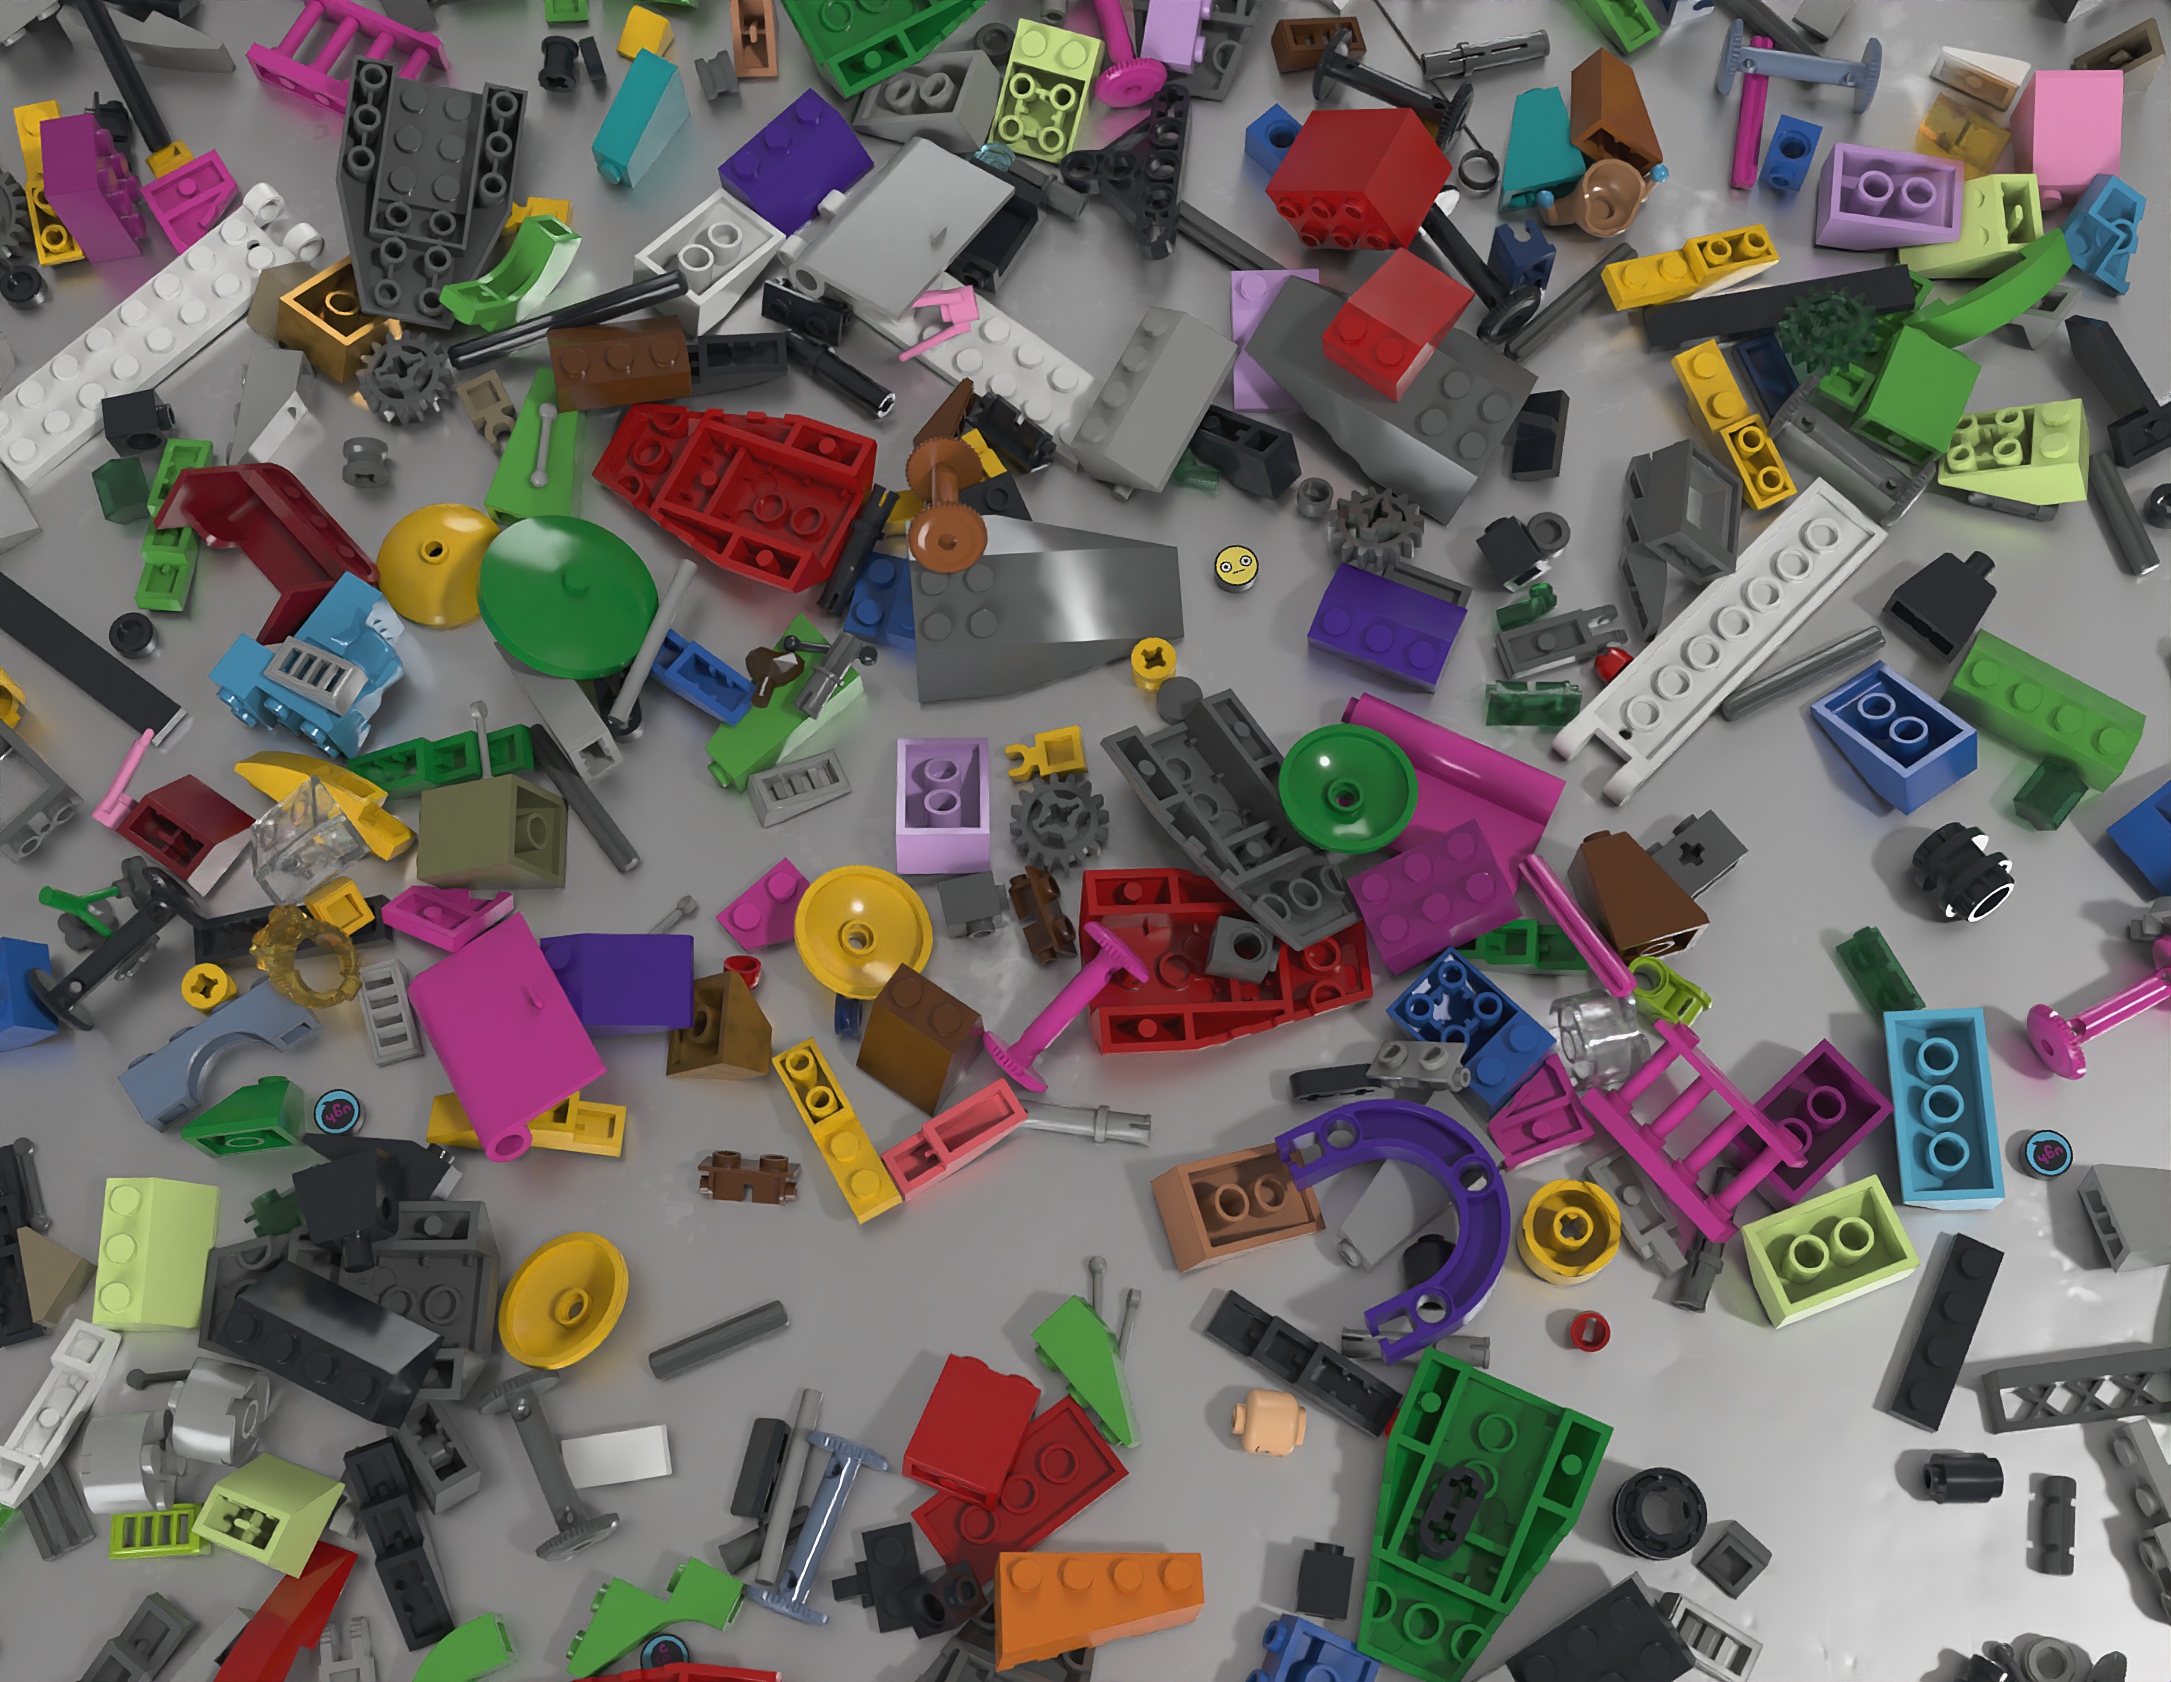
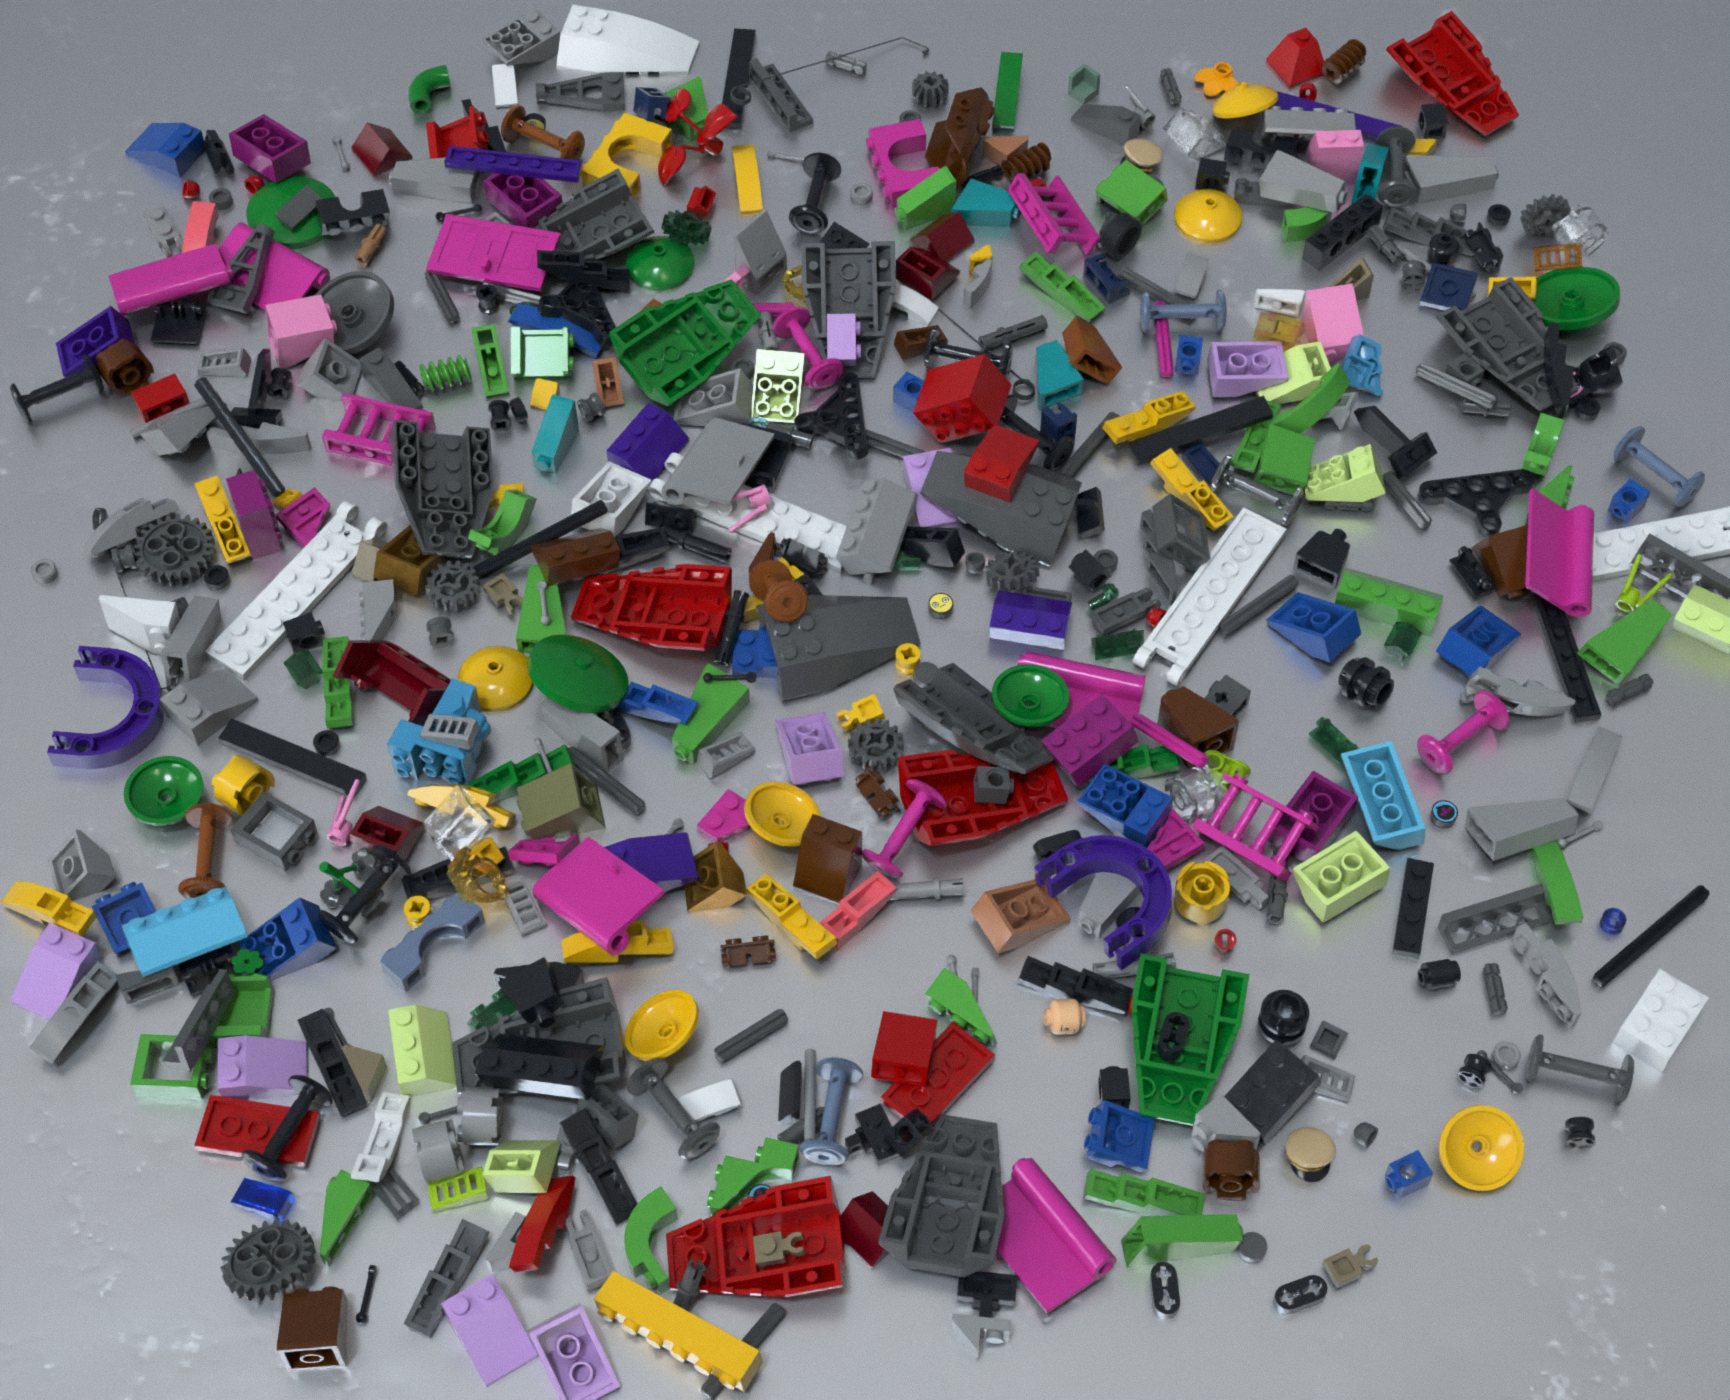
camera: 15 degrees left, 15 degrees down
green slope [181,1076,306,1158] -> none
black tile [313,1089,365,1136] -> none
light grey bar [608,559,698,725] -> none
dark brown rock [745,646,805,708] -> none
dark grey axle [791,632,863,720] -> none
clear blue bush [834,993,863,1036] -> none
dark grey brick [937,870,1010,939] -> none
orange wedge [993,1552,1204,1672] -> none
light grey hinge [1366,1040,1471,1092] -> none
medium nougat piece [1535,159,1669,238] -> none
clear green gear [1779,284,1879,376] -> none

